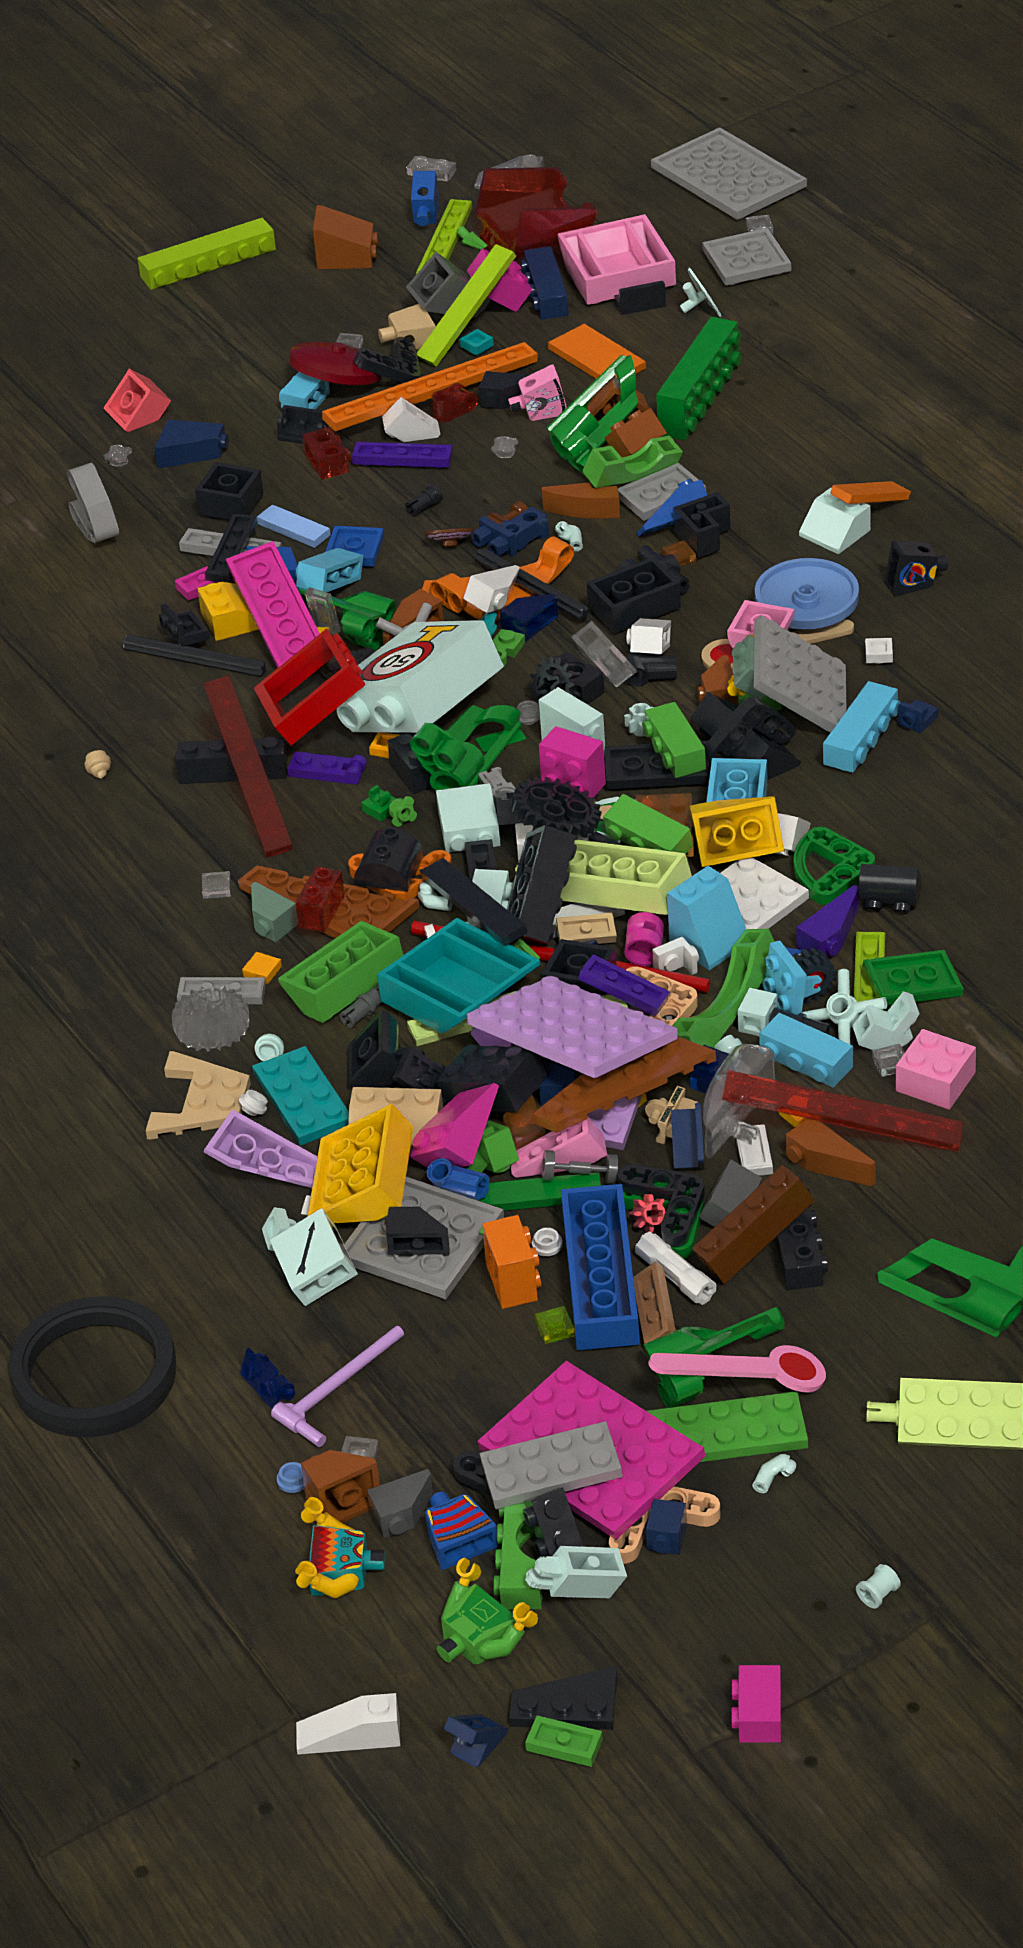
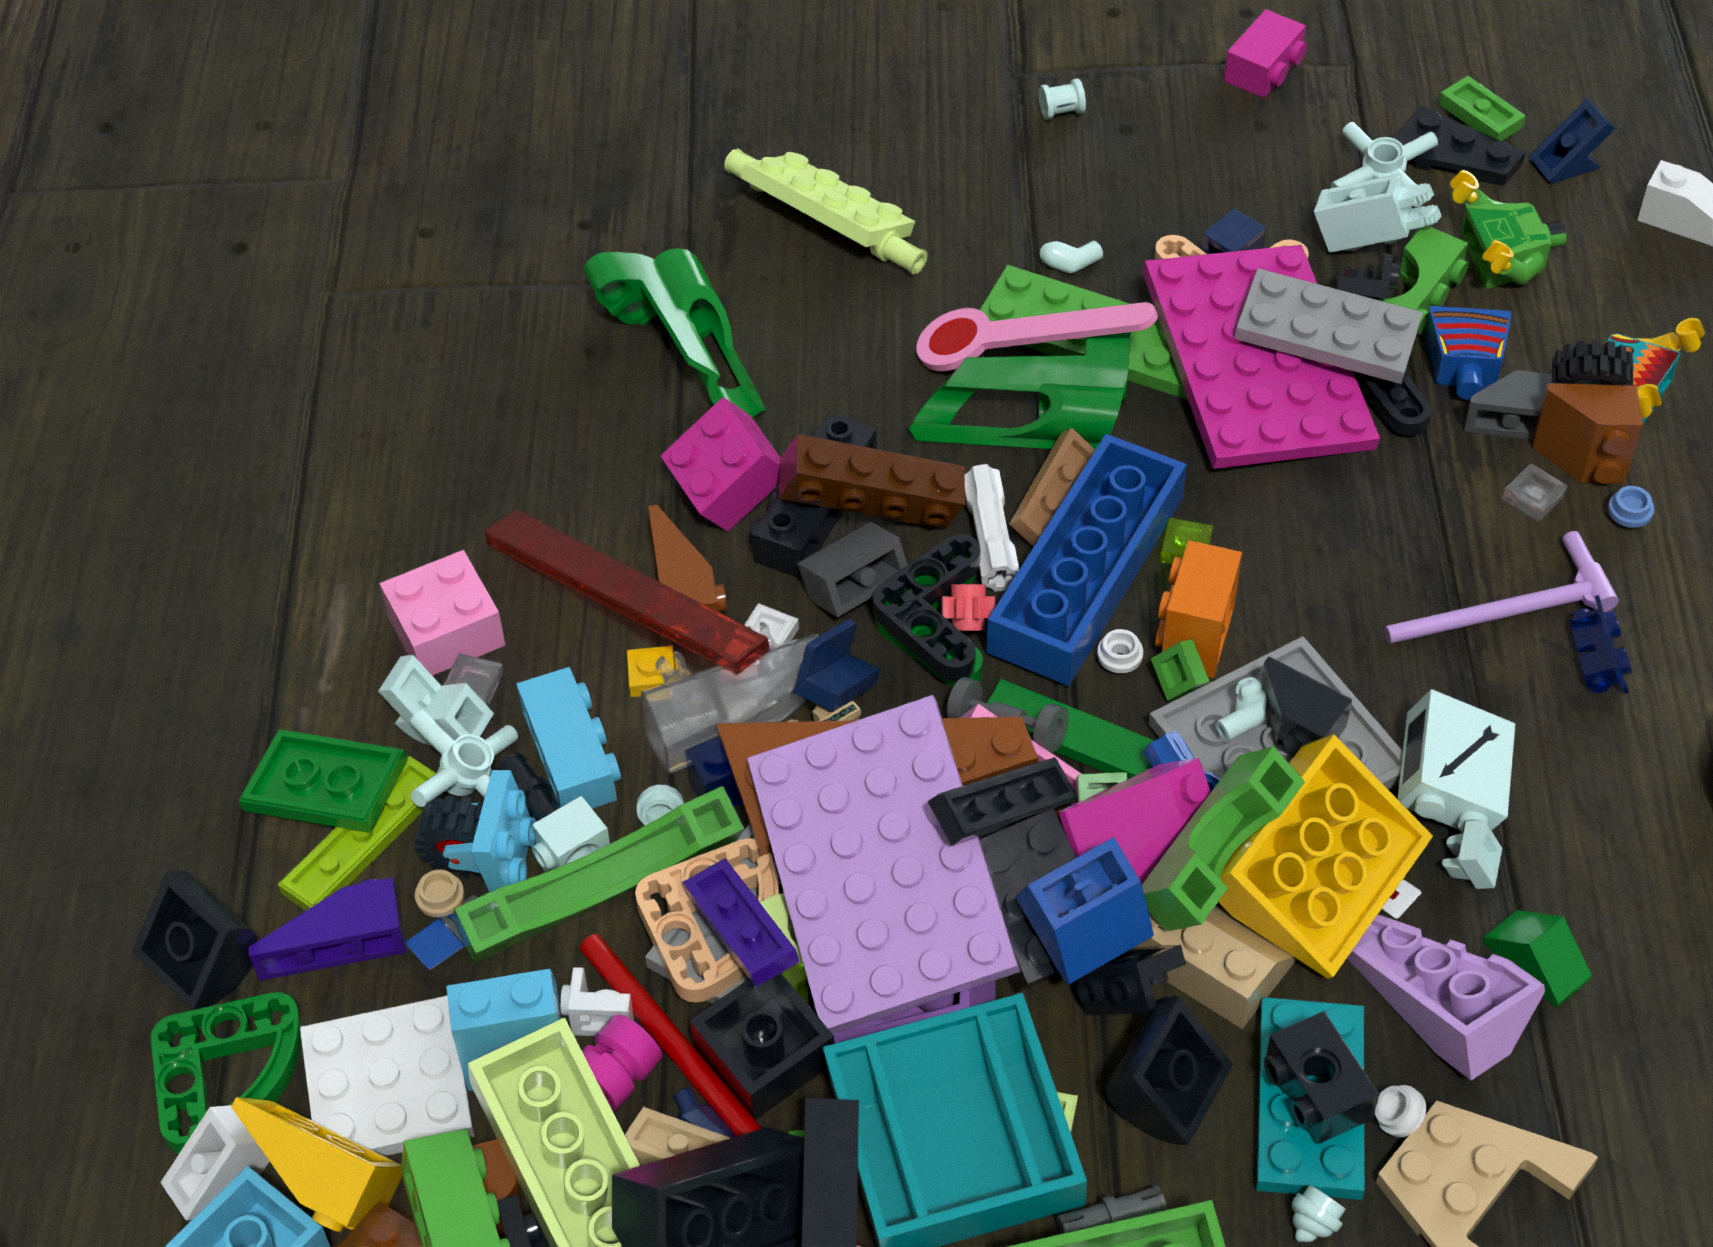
camera: 150 degrees left, 10 degrees up
none -> dark pink brick [661,397,781,532]
none -> black tile [928,757,1078,846]
none -> blue slope [1015,837,1154,986]
none -> bright green arch [1142,746,1305,931]
none -> light aqua arm [1215,677,1267,742]
none -> black brick [1264,1011,1380,1144]
none -> light aqua bar [1331,122,1438,207]
none -> green slope [1482,910,1592,1009]
none -> black tyre [1552,339,1633,386]

